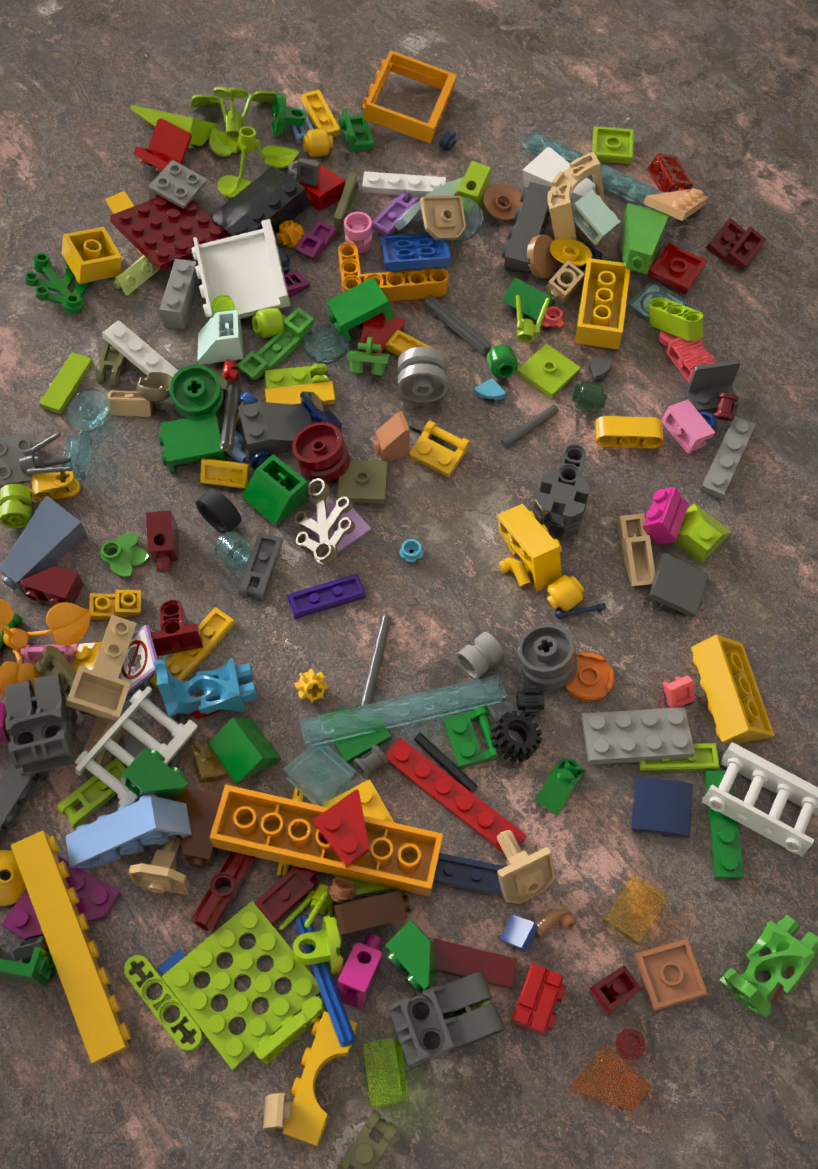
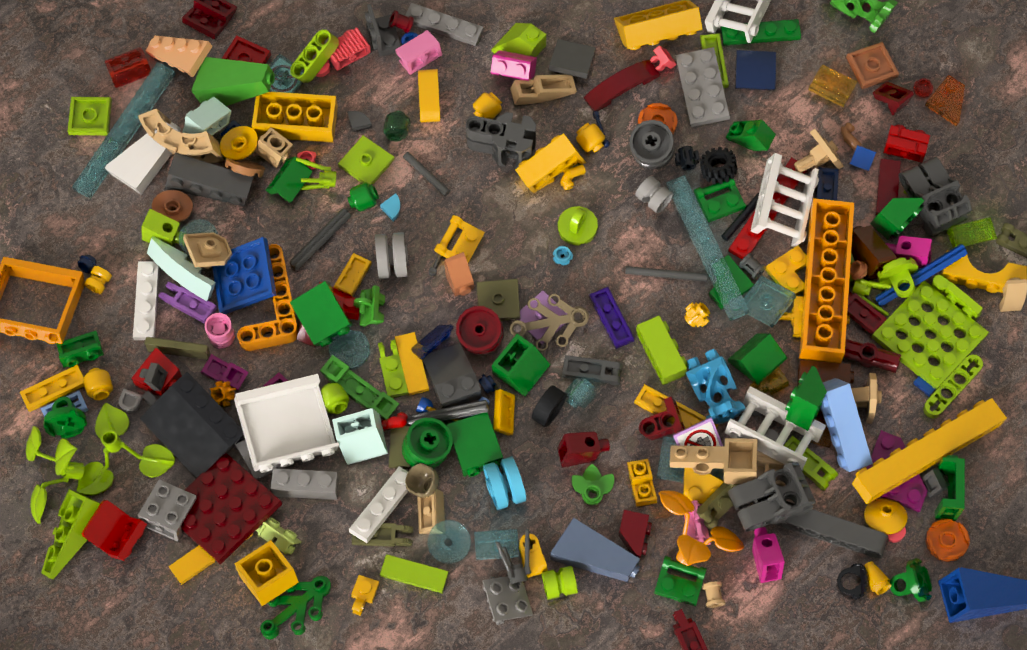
camera: 95 degrees left, 5 degrees up
clear neon green tile [211,295,235,314] -> none
red wing [313,789,369,868] -> none
none -> yellow wheel [84,266,112,294]
none -> yellow plate [351,575,379,616]
none -> yellow head [473,92,502,119]
none -> medium azure wheel [483,456,527,510]
none -> lime tile [557,206,598,246]
none -> dark red slope [584,60,660,111]
none -> lime brick [636,316,688,385]
none -> white fence [750,153,819,247]

